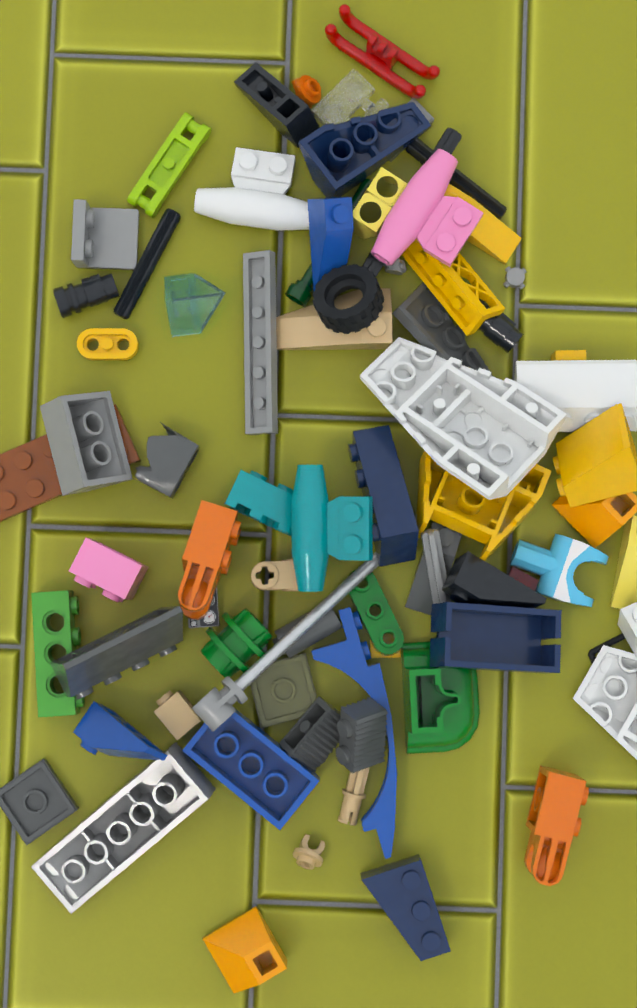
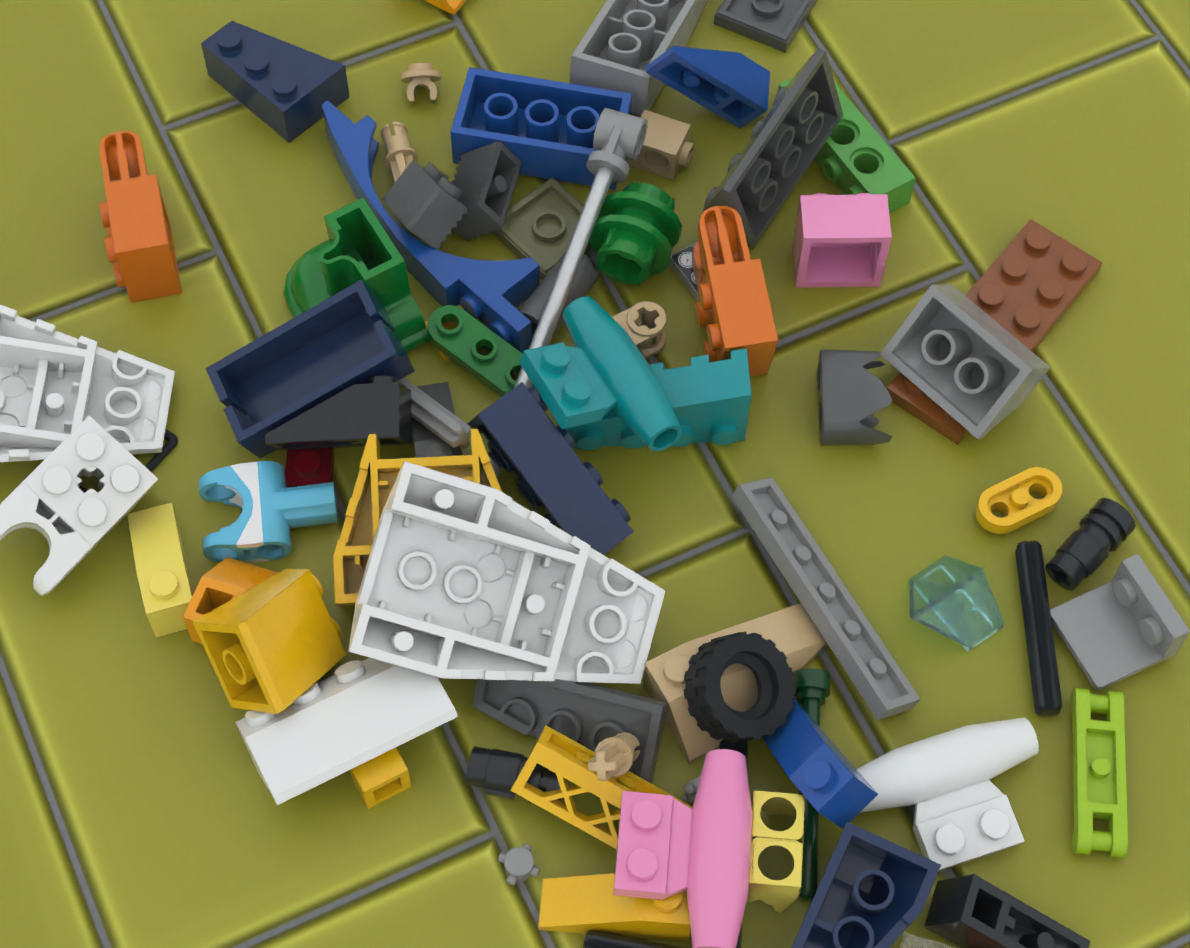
camera: 150 degrees right, 25 degrees down
none -> tan axle [587,732,640,781]

